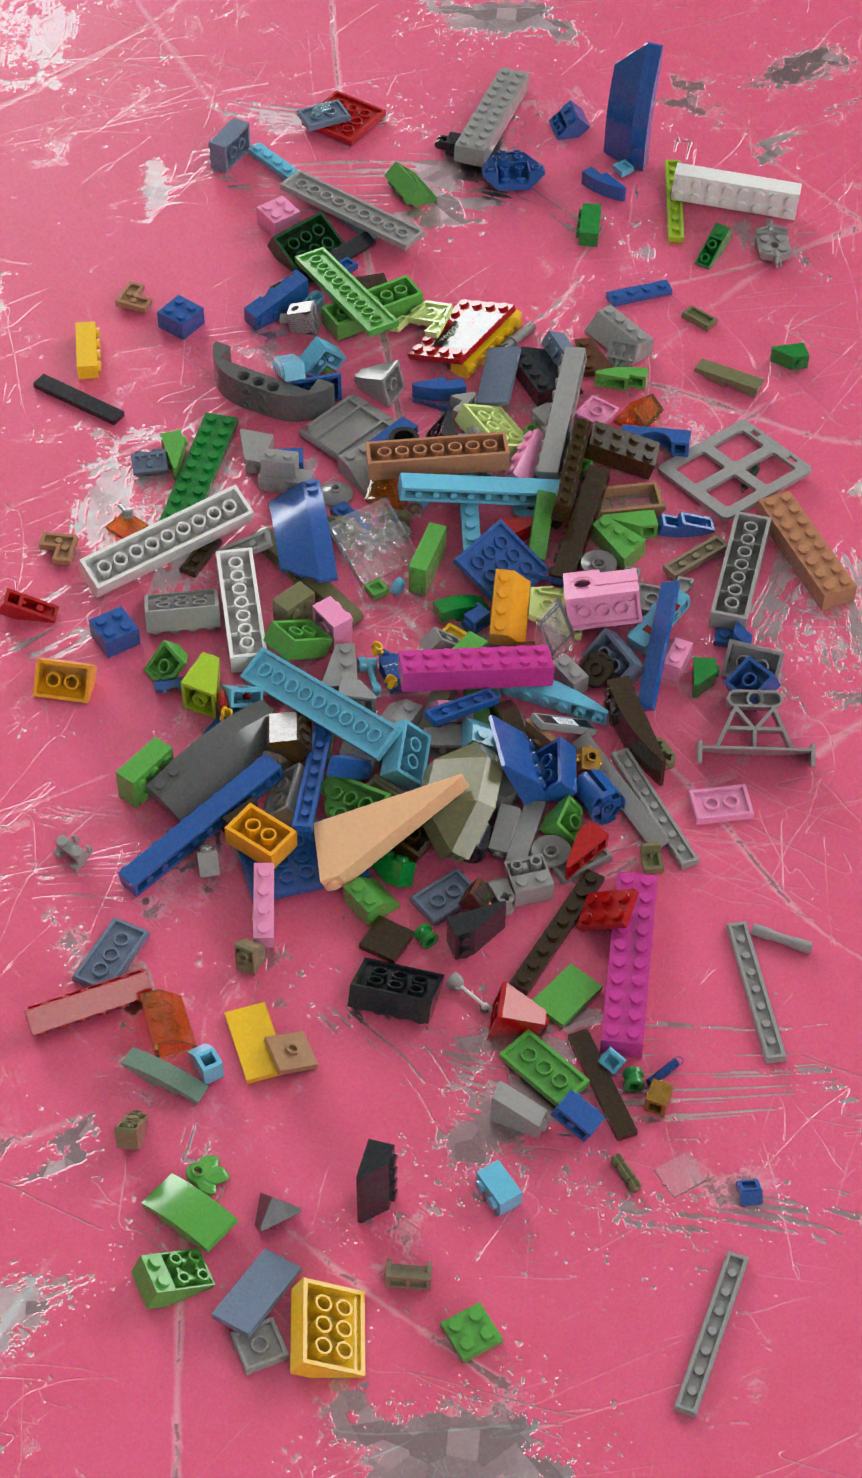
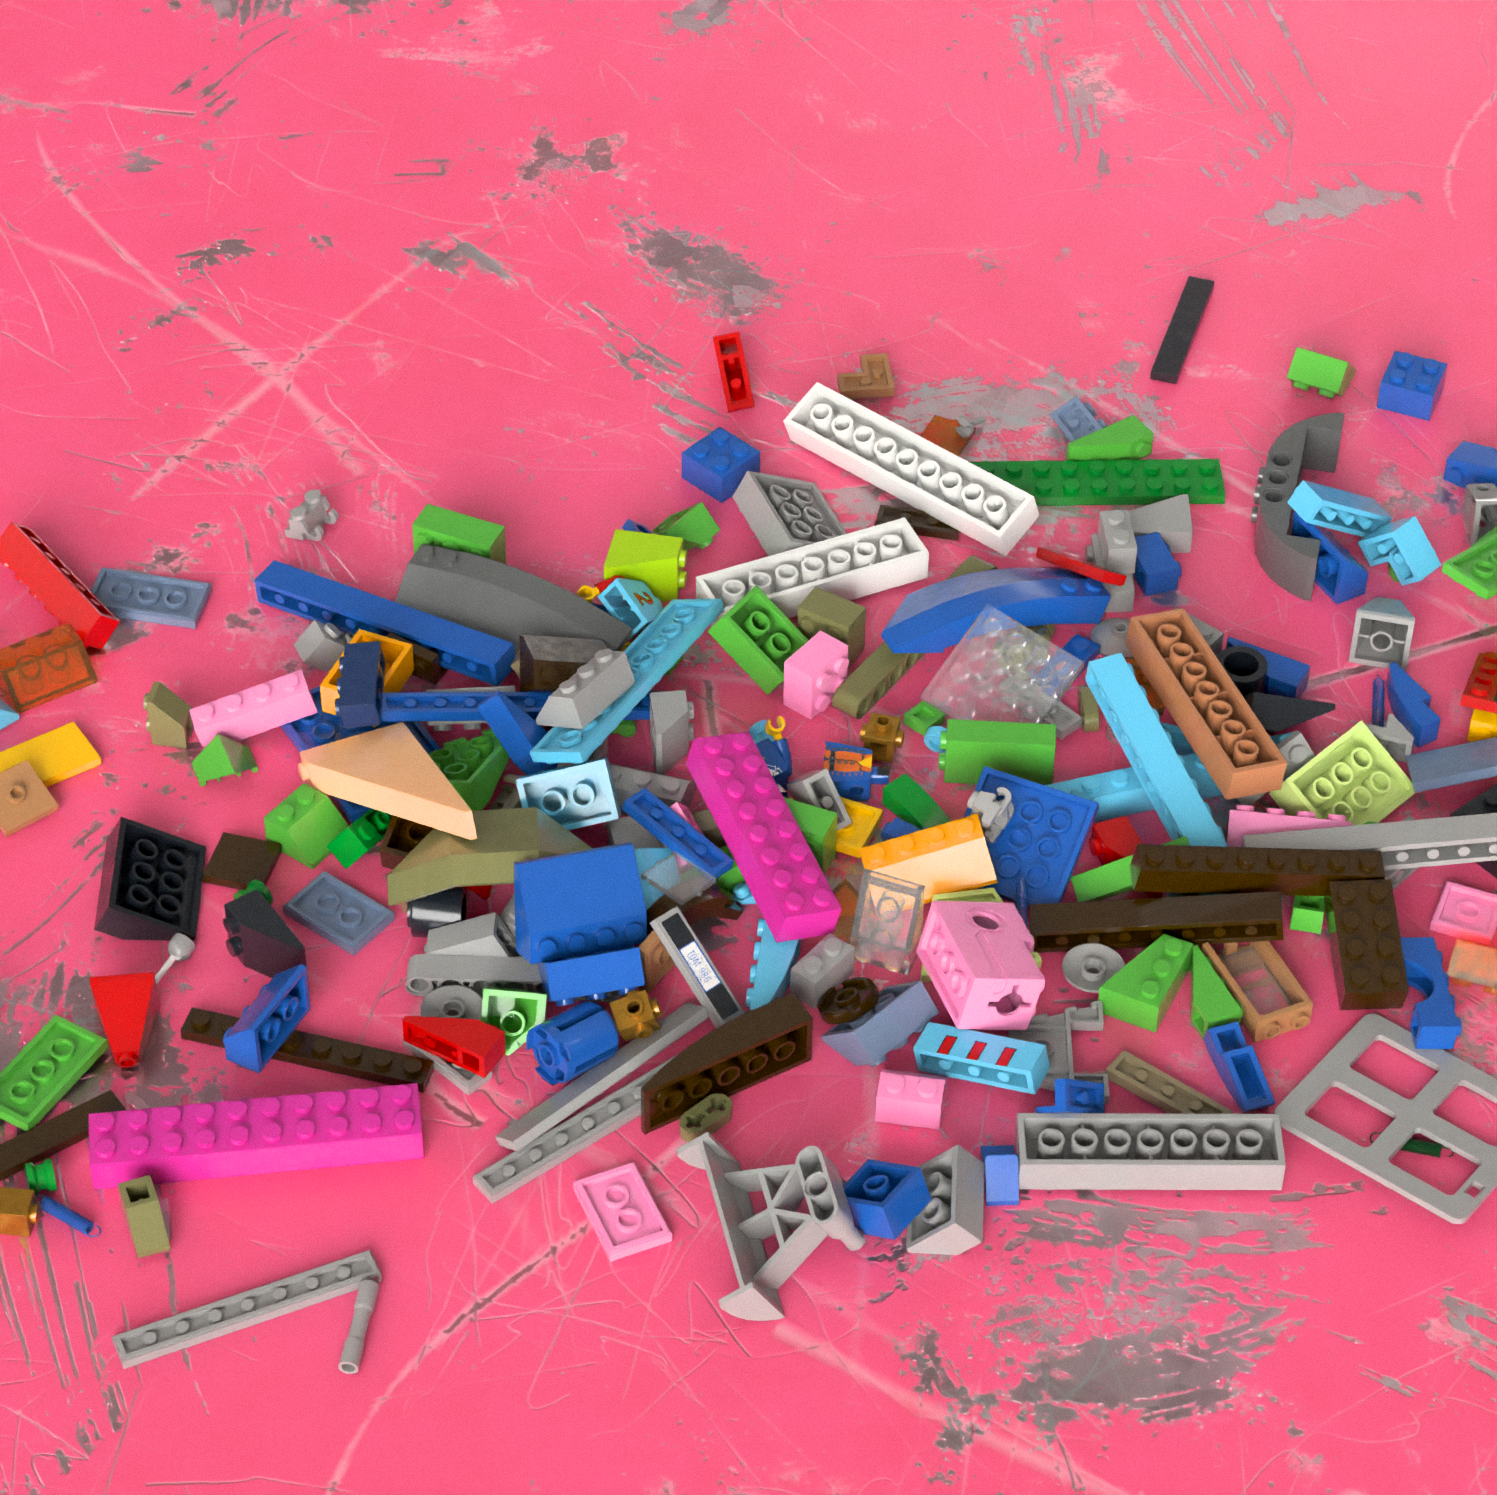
camera: 75 degrees right, 5 degrees down
light orange slope [33,658,97,703] -> none
yellow brick [75,321,102,380] -> none
medium nougat plate [115,281,152,314] -> none
light grey plate [219,529,273,555] -> none
light grey piece [299,394,396,461] -> none
light grey wedge [322,643,358,691] -> none
copper slope [458,877,493,911] -> none
light grey piece [486,877,515,916] -> none
light grey slope [504,853,554,907] -> none
bright green tile [532,964,603,1029] -> none
red plate [576,888,639,932] -> none
medium azure slope [598,1047,627,1074] -> none
blue tile [638,580,680,712] -> none
olive bracket [640,842,664,874] -> none
green slope [692,657,720,698] -> none
nougat brick [756,491,857,611] -> none
none -> slope [118,1175,171,1259]
none -> bright green slope [192,734,258,787]
none -> blue slope [223,964,311,1073]
none -> dark blue brick [335,641,386,728]
none -> light grey slope [536,649,635,729]
none -> clear piece [641,852,716,905]
none -> torso [823,741,890,801]
none -> pearl gold brick [860,712,905,763]
none -> light grey piece [967,787,1014,843]
none -> blue panel [1035,1078,1105,1113]
none -> red tile [1036,547,1127,586]
none -> slope [1287,347,1356,399]

